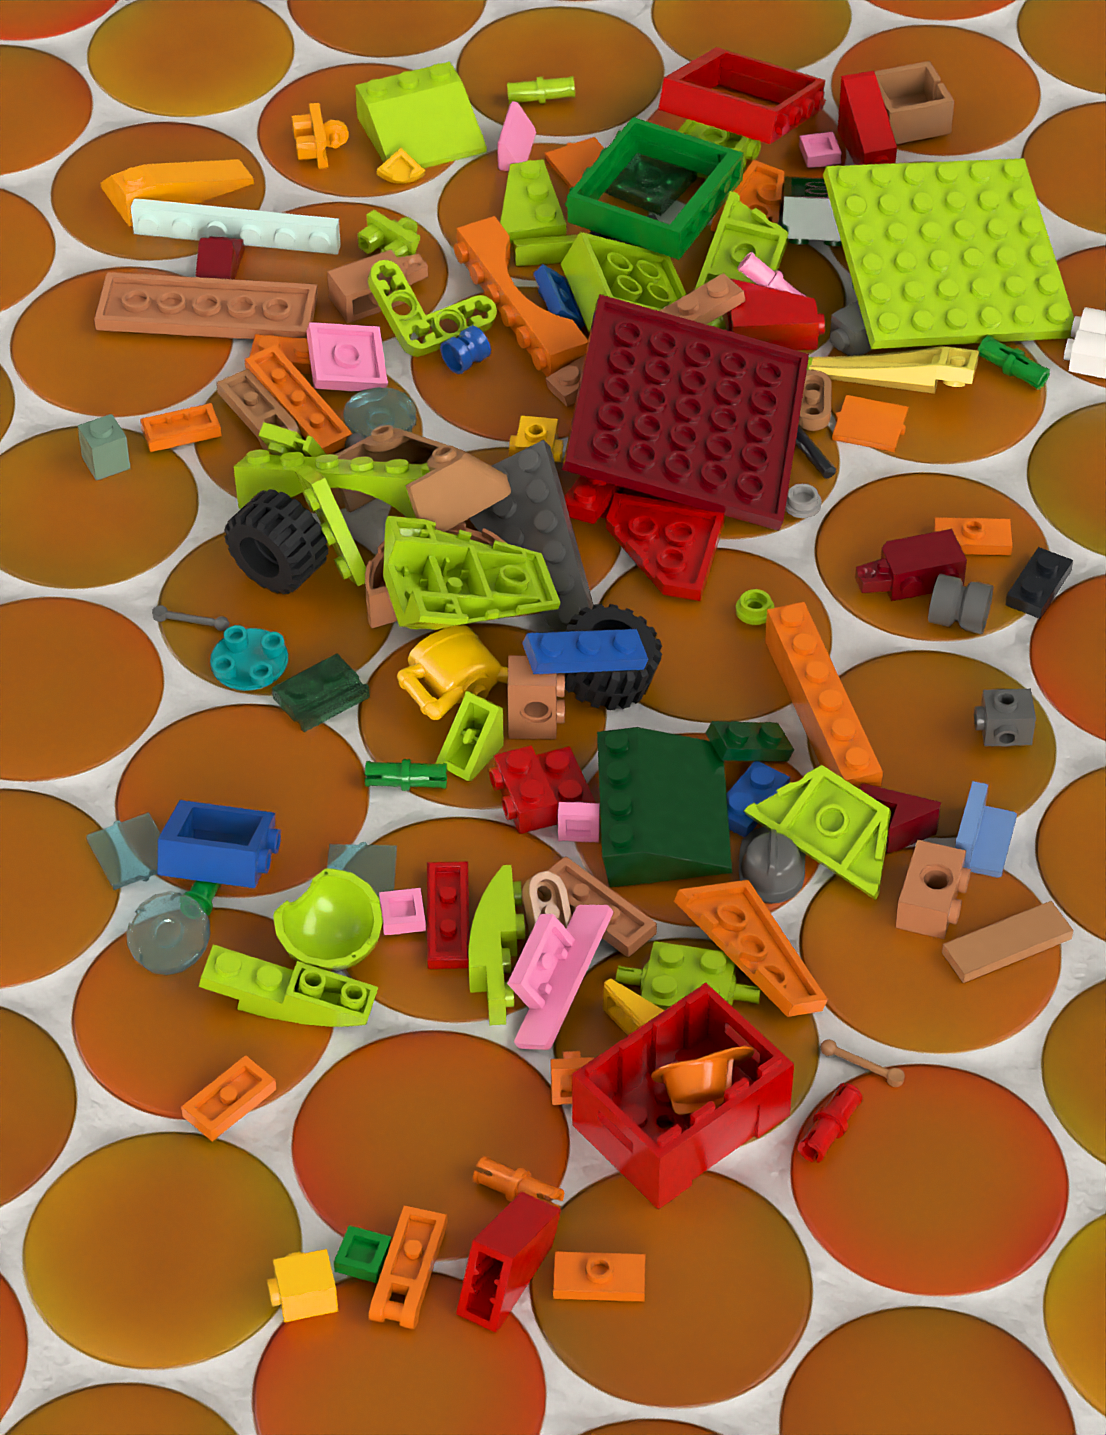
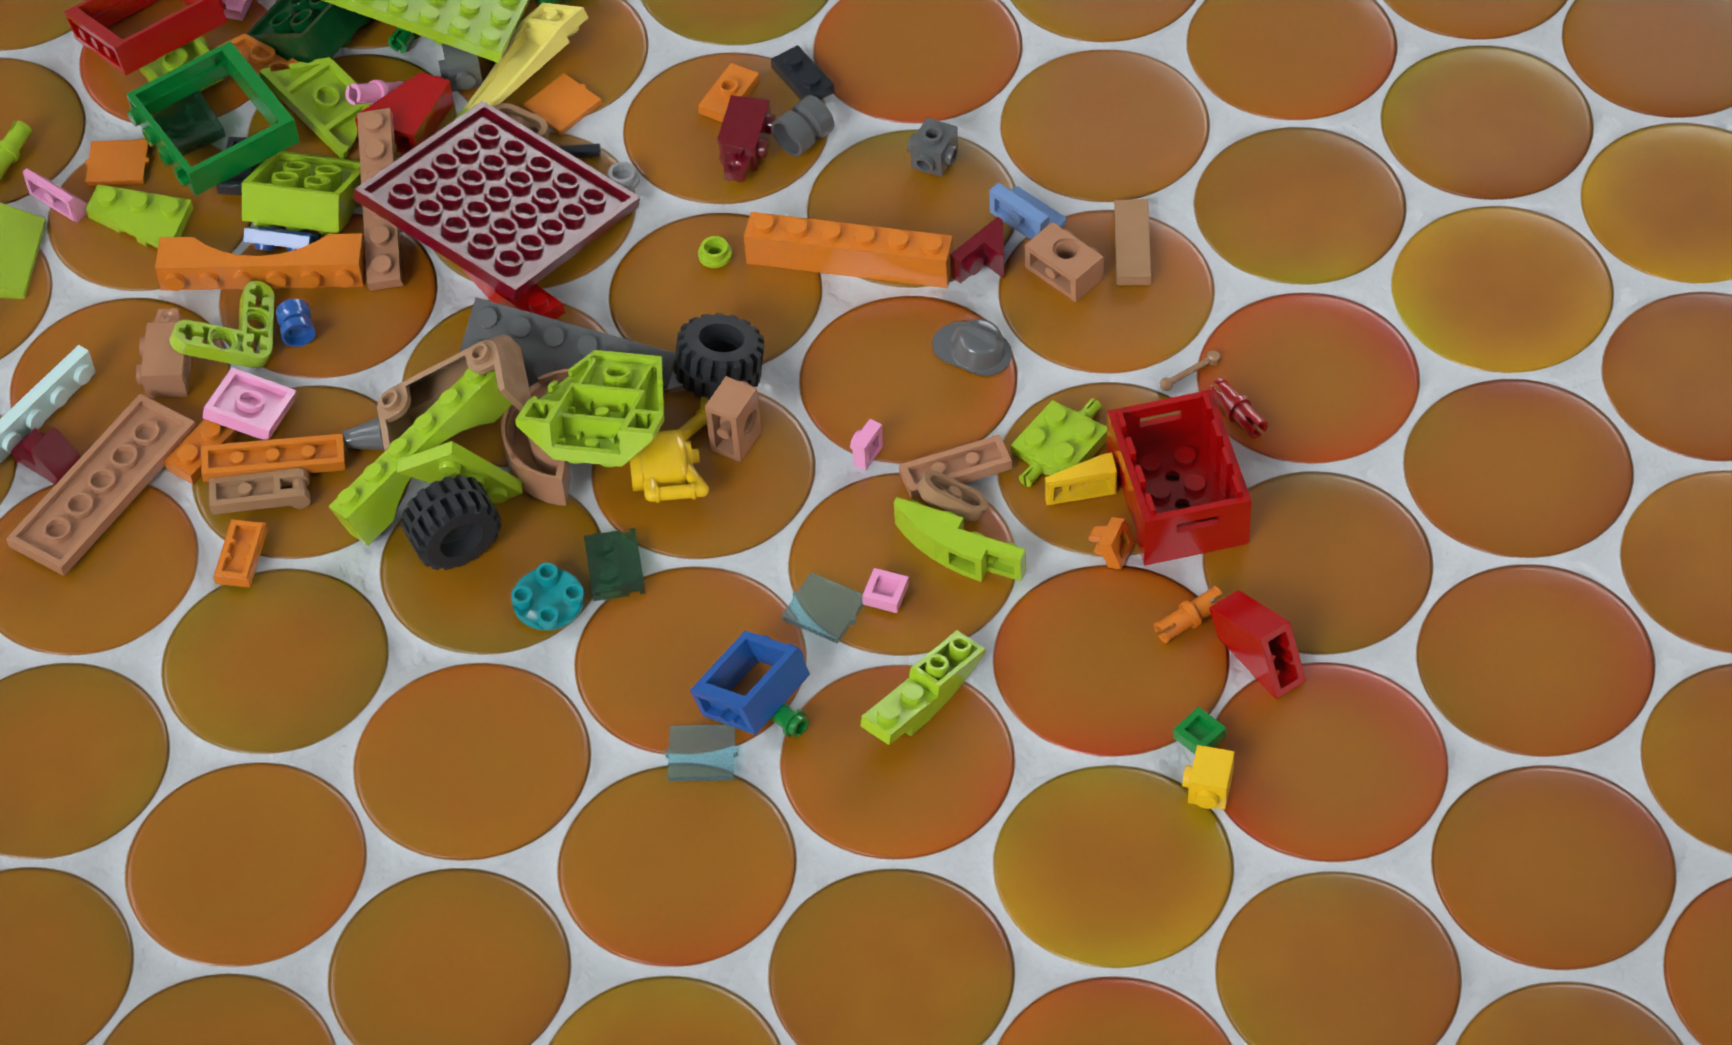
camera: 60 degrees left, 5 degrees up
sand green brick [77,414,131,481] -> none
clear light blue tile [126,891,211,975] -> none
dark grey hinge [152,605,229,631] -> none
orange plate [181,1055,277,1142] -> none
lime plate [258,422,326,457] -> none
lime cylinder [273,868,383,972] -> none
clear light blue tile [343,387,417,438] -> none
lime hips [358,210,420,257] -> none
green pin [365,759,447,791] -> none
orange plate [369,1206,448,1329] -> none
yellow tile [376,148,425,184] -> none
red tile [427,861,470,969] -> none
lime slope [435,691,504,781] -> none
red plate [488,745,596,835] -> none
bright pink bracket [507,905,613,1050] -> none
yellow brick [509,416,564,462] -> none
lime slope [512,234,578,266] -> none
blue plate [522,629,648,674] -> none
orange plate [553,1251,646,1302] -> none
dark green slope [597,727,733,888] -> none
red plate [606,492,725,601] -> none
orange piece [651,1046,755,1115] -> none
orange wing [674,880,828,1017] -> none
dark green plate [706,721,794,762] -> none
blue plate [727,761,790,837] -> none
lime wing [744,765,891,900] -> none

